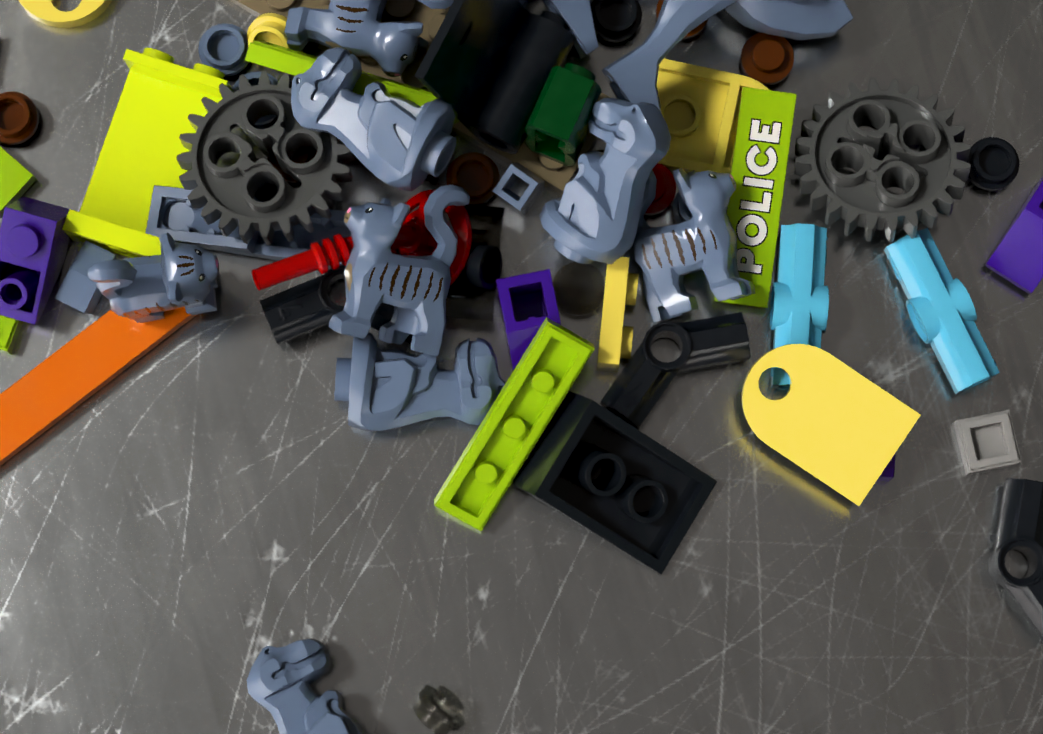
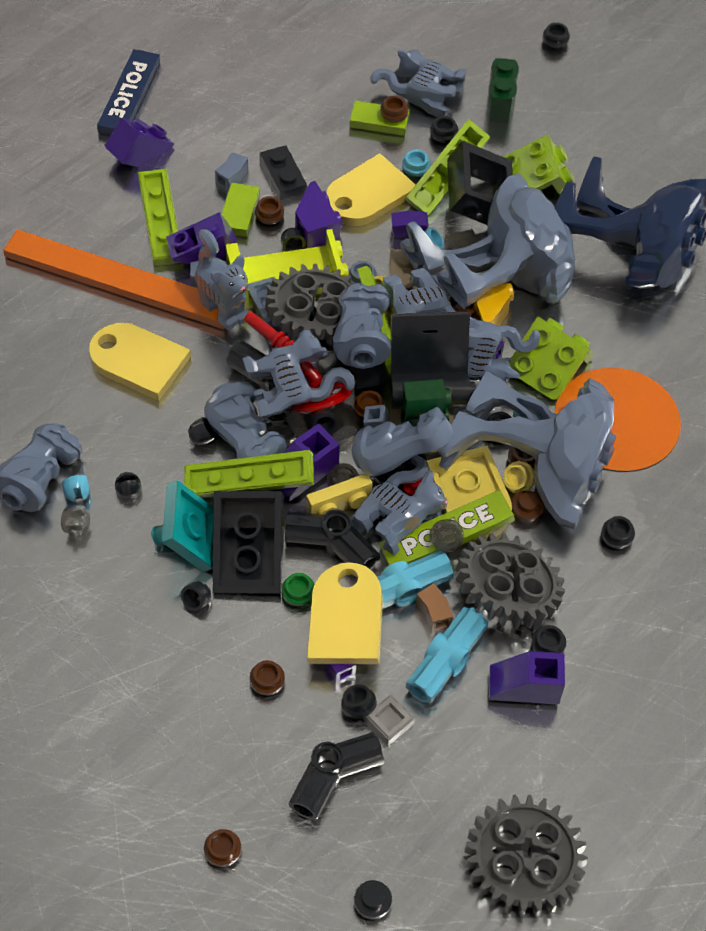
camera: 55 degrees right, 25 degrees down
none -> medium azure hinge [61,475,90,502]
none -> light yellow tile [89,323,191,401]
none -> black hinge [115,472,142,501]
none -> teal tile [151,480,214,572]
none -> black hinge [181,581,211,611]
none -> black hinge [188,417,216,445]
none -> reddish brown plate [250,660,285,695]
none -> black hinge [281,228,306,252]
none -> green plate [282,573,315,606]
none -> dark purple slope [295,181,343,249]
none -> black plate [341,684,377,718]
none -> medium nougat piece [416,583,453,632]
none -> clear smoke plate [430,519,464,552]
none -> light yellow plate [503,461,535,494]

